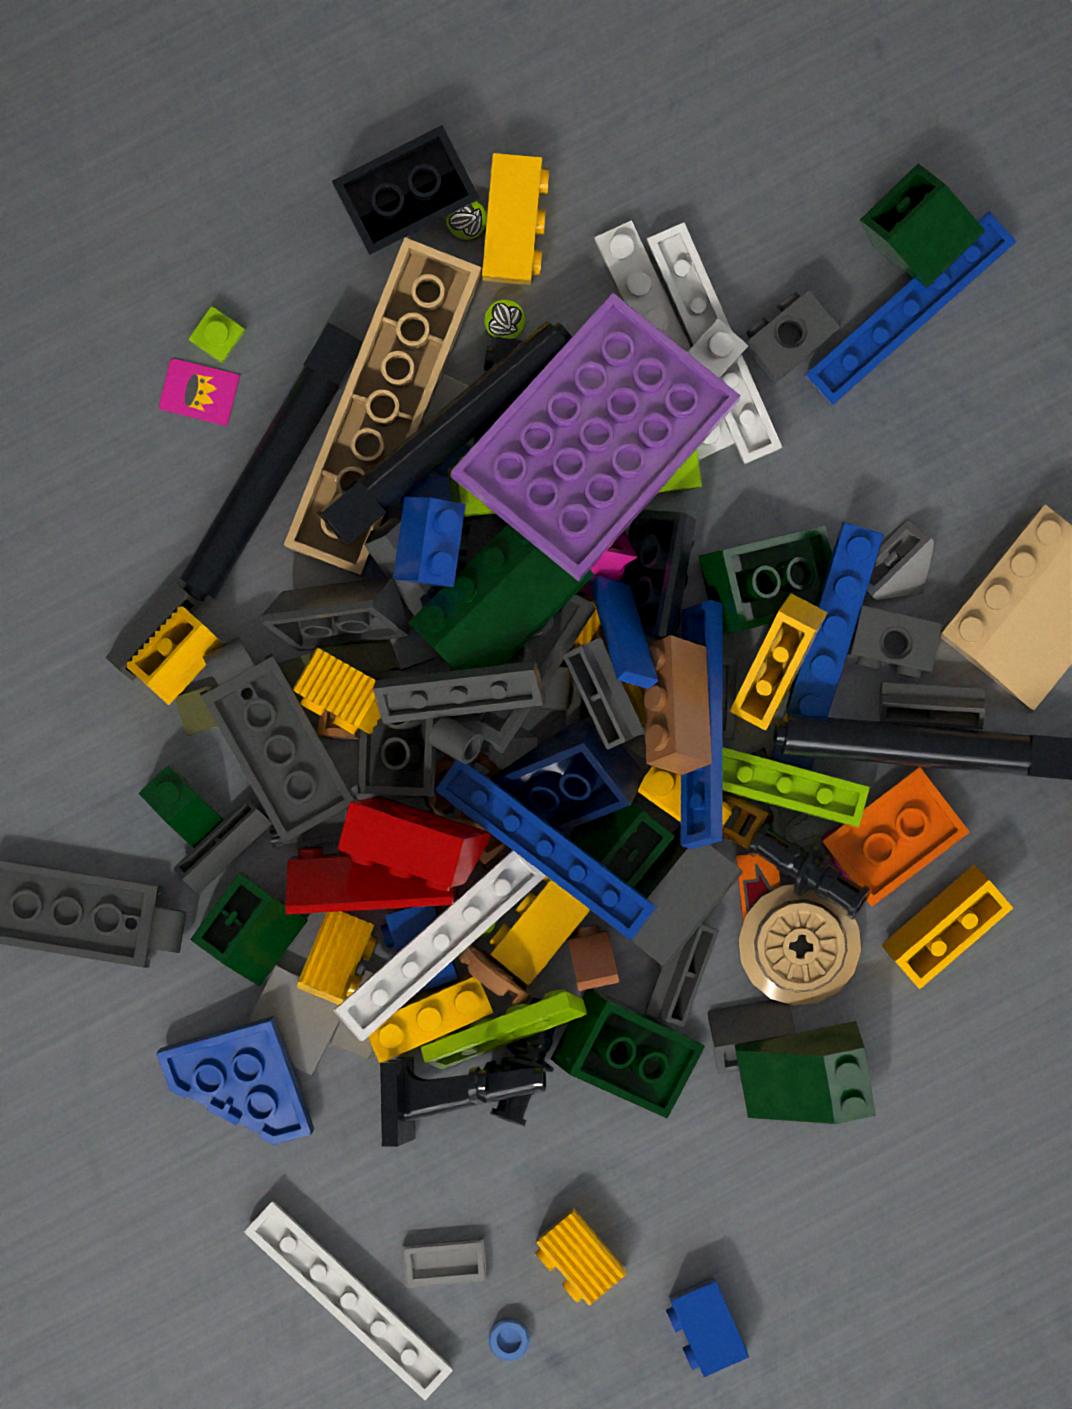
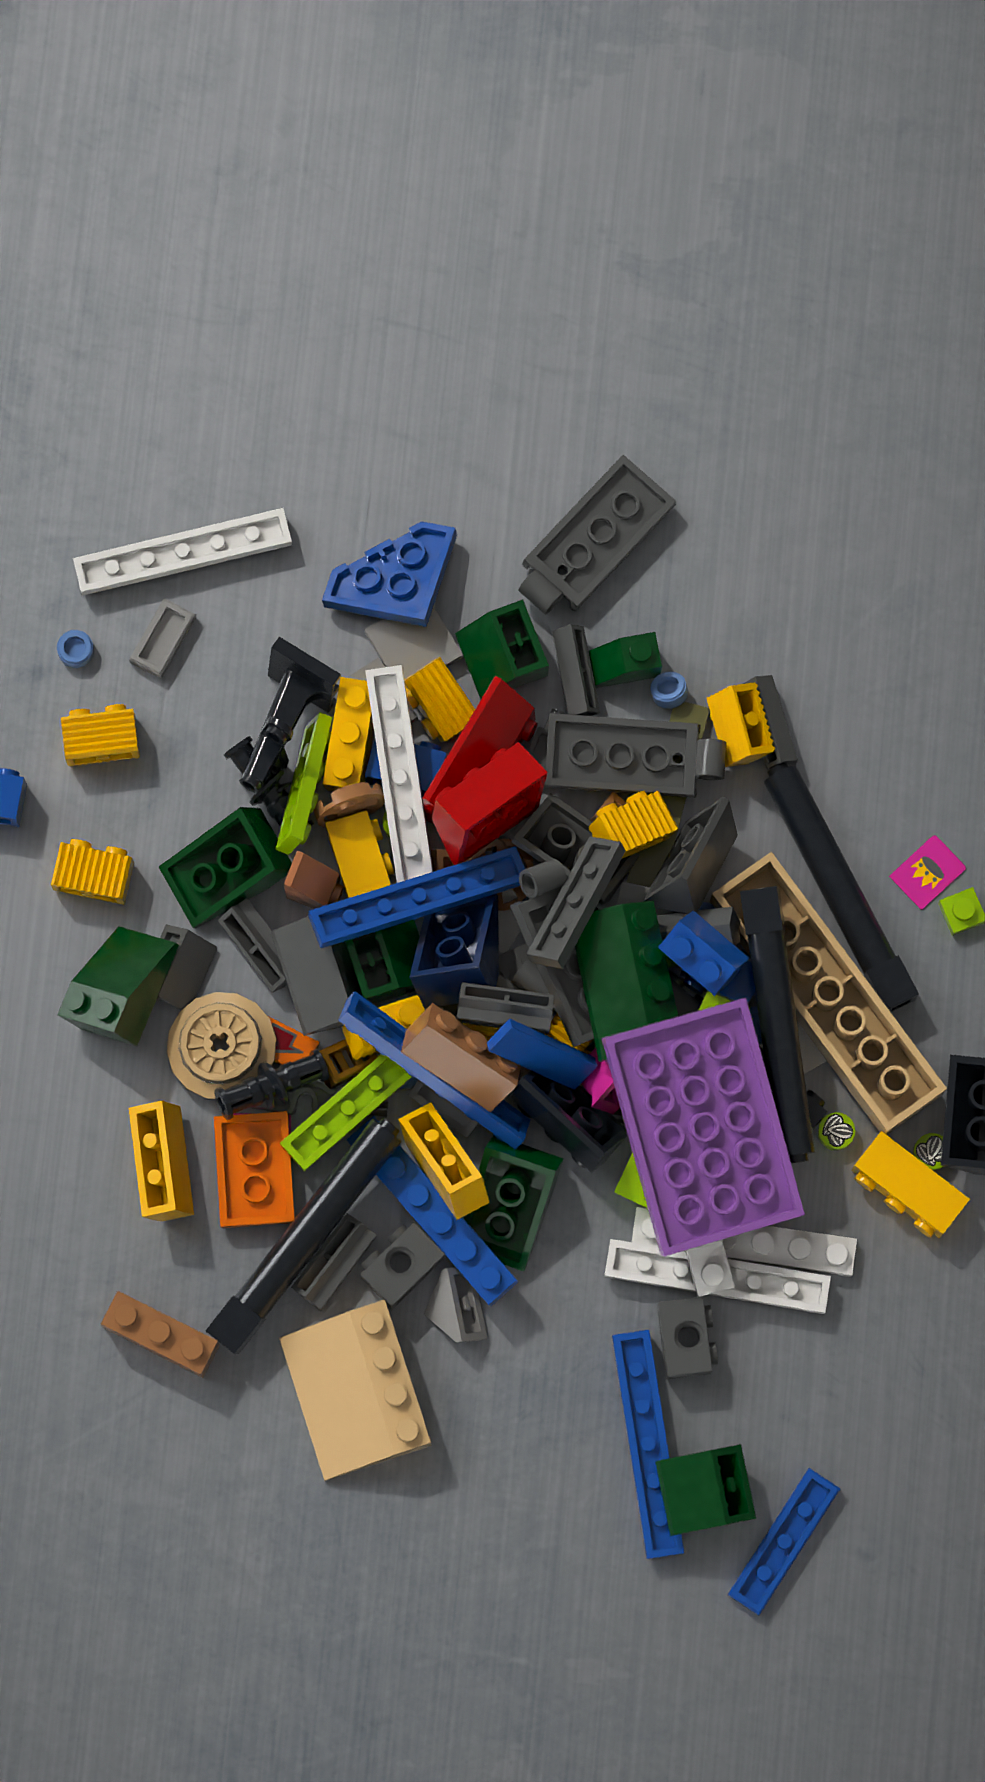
camera: 125 degrees right, 10 degrees down
none -> yellow brick [51,839,134,905]
none -> medium blue tile [650,671,688,709]
none -> blue tile [727,1468,841,1616]

